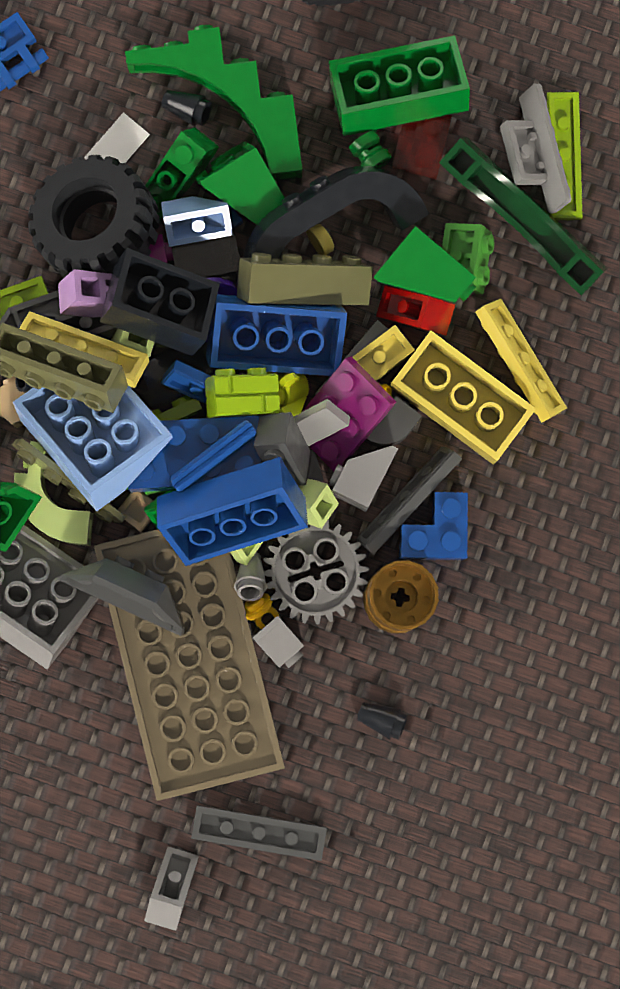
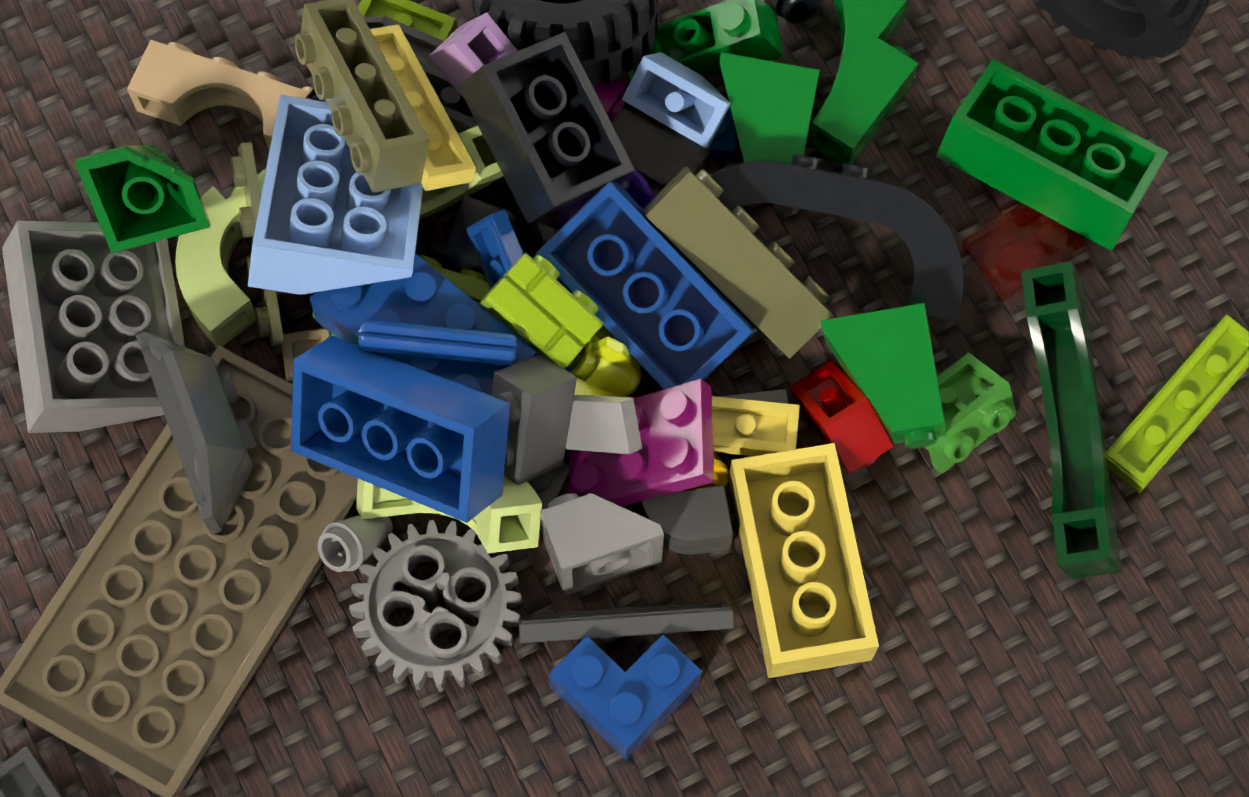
camera: 45 degrees right, 15 degrees down
yellow plate [245,593,279,629] -> none
light grey slope [253,616,304,668] -> none
light yellow tile [307,224,334,255] -> none
green wheel [348,130,392,168] -> none
pearl gold wheel [363,560,439,633] -> none
light yellow plate [475,299,567,422] -> none
light grey bracket [500,84,571,213] -> none

